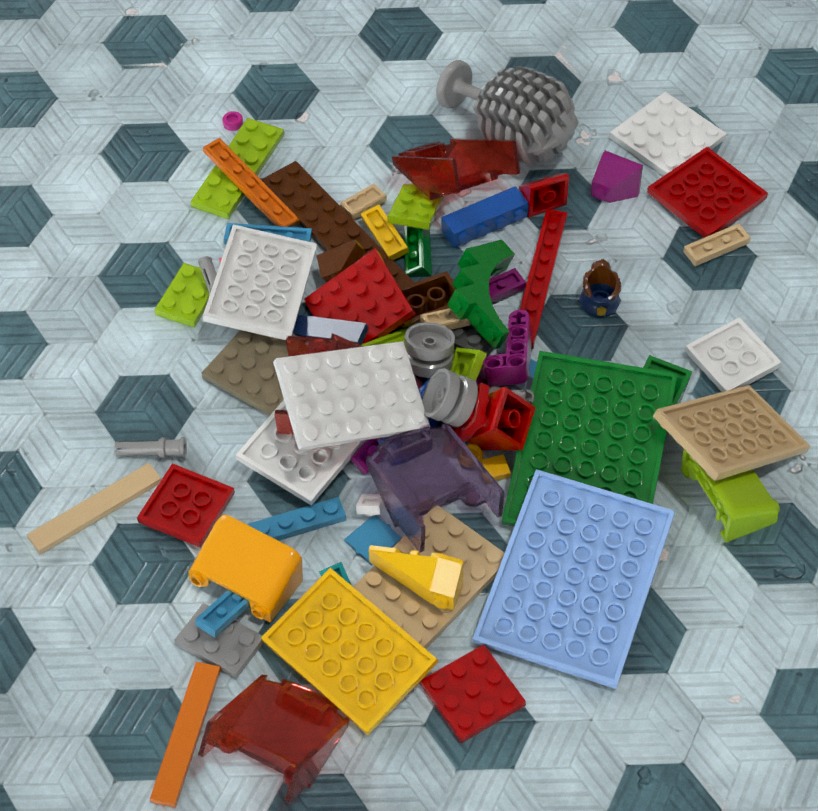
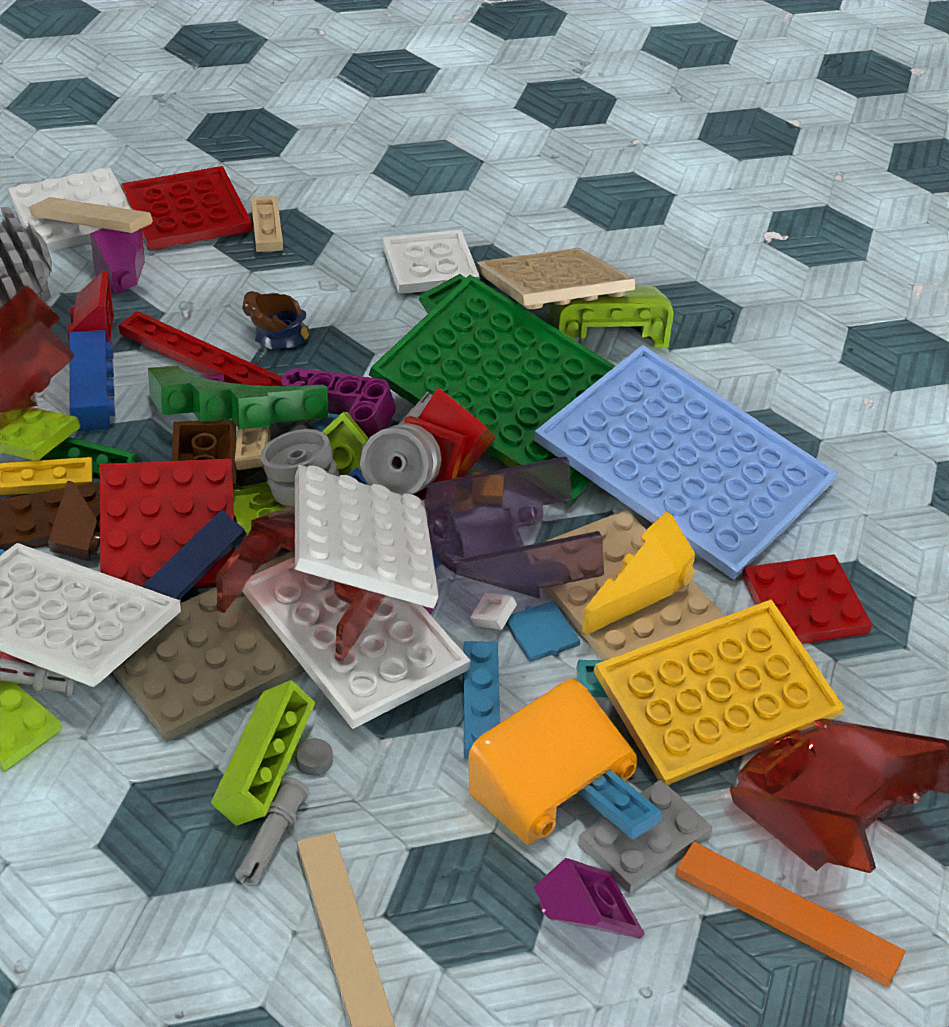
camera: 75 degrees left, 10 degrees down
red plate [137,463,235,548] -> none
none -> tan tile [29,197,153,233]
none -> lime brick [211,680,315,826]
none -> flat silver tile [296,738,333,775]
none -> magenta slope [533,858,645,939]

